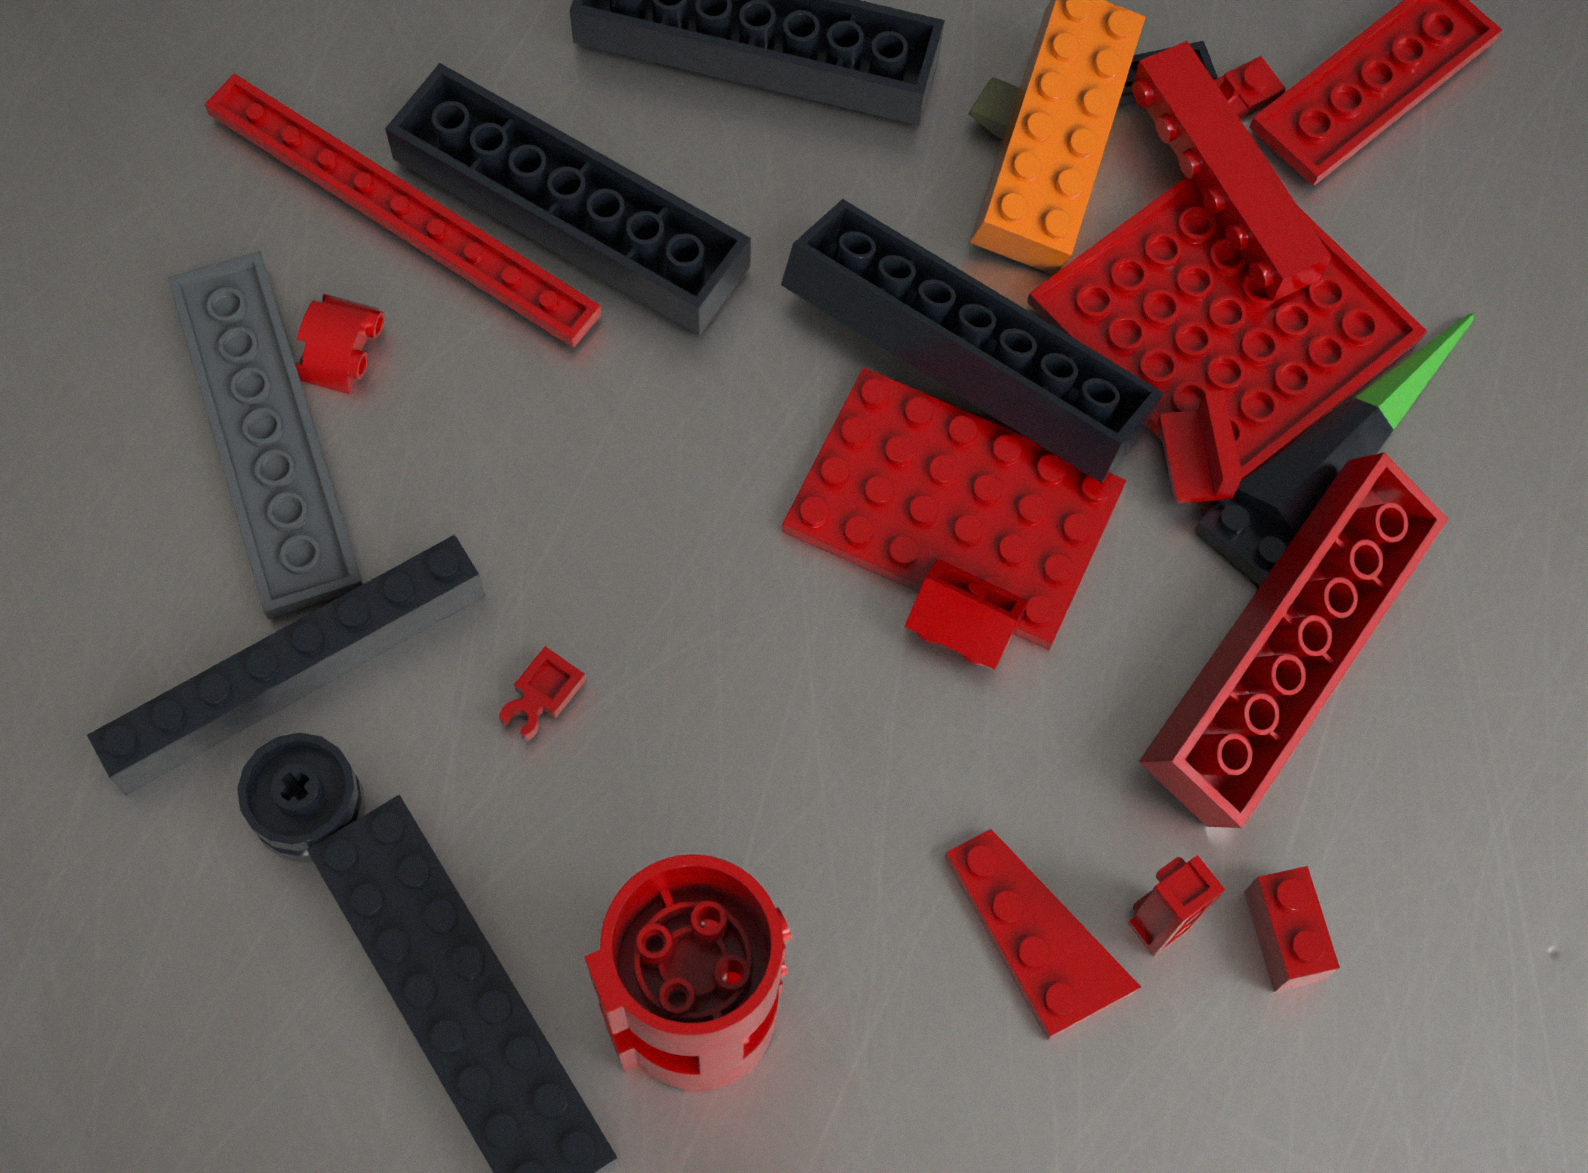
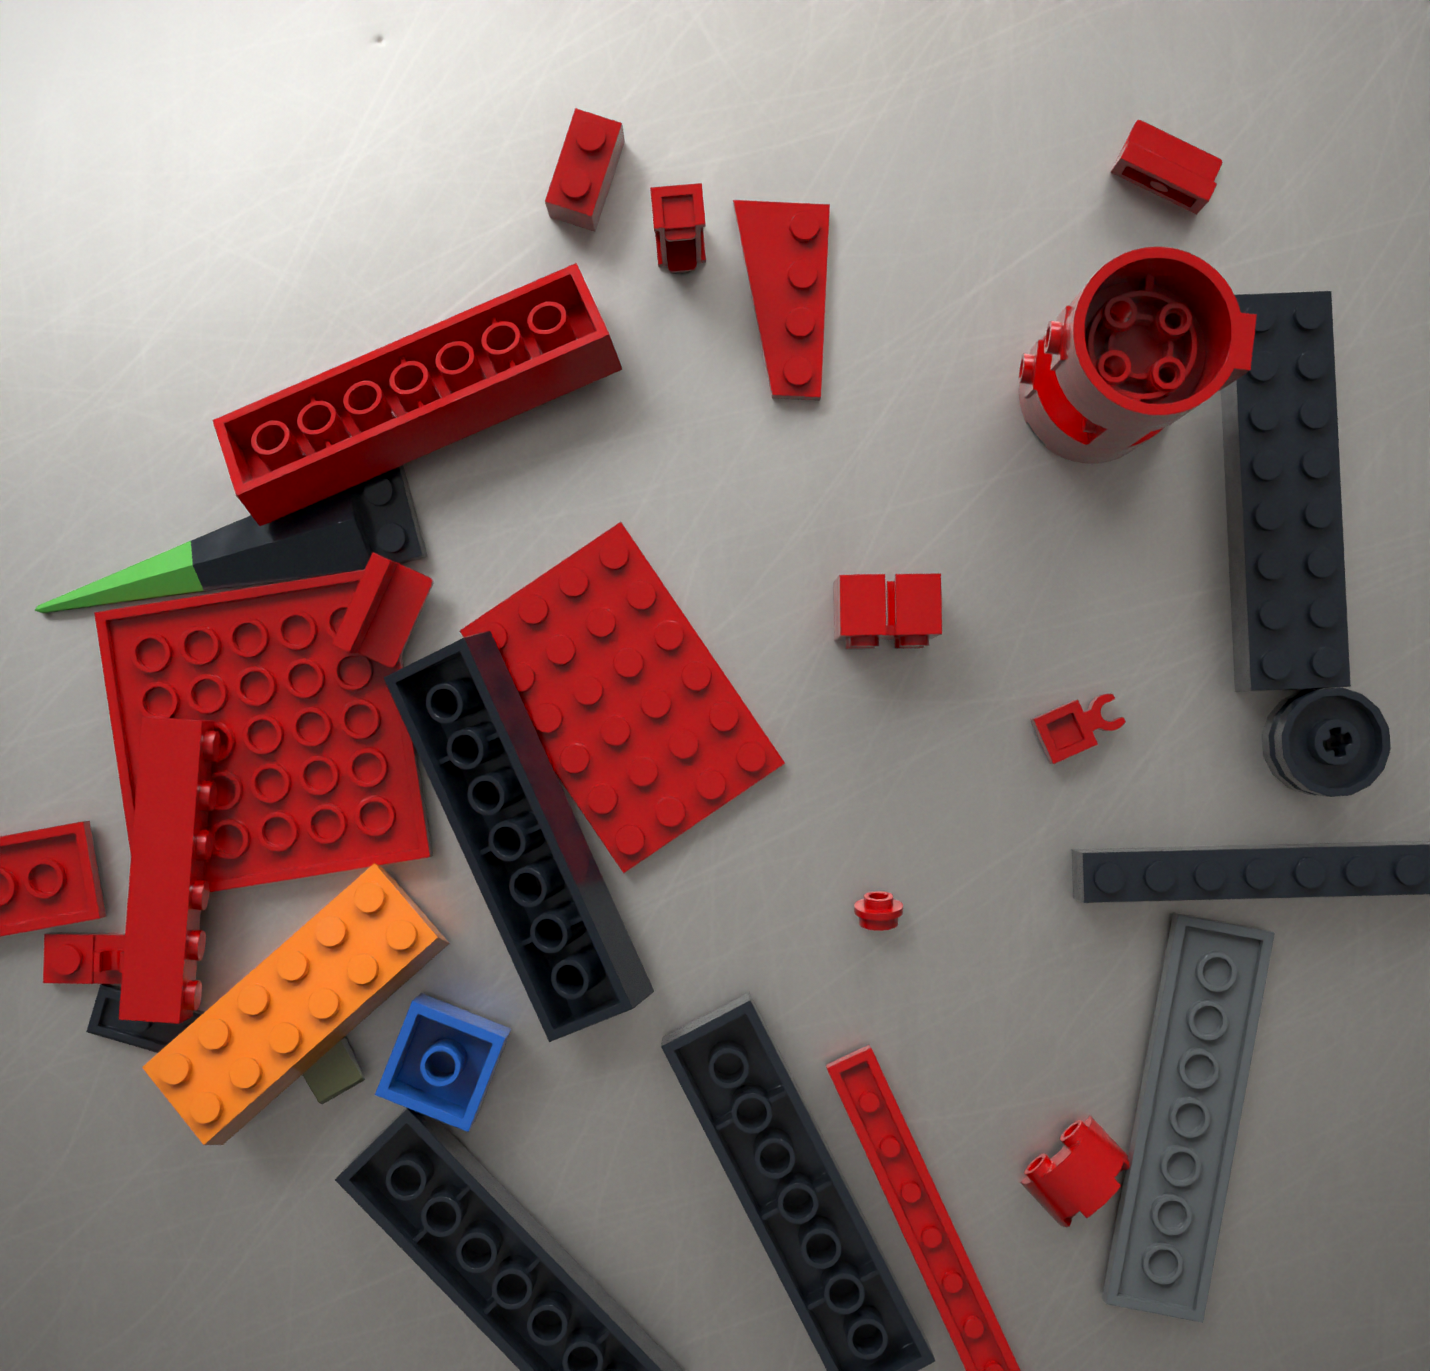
camera: 150 degrees left, 20 degrees up
red brick [904,558,1028,670] -> none
none -> blue brick [375,993,512,1132]
none -> red piece [833,573,942,650]
none -> red plate [854,891,903,931]

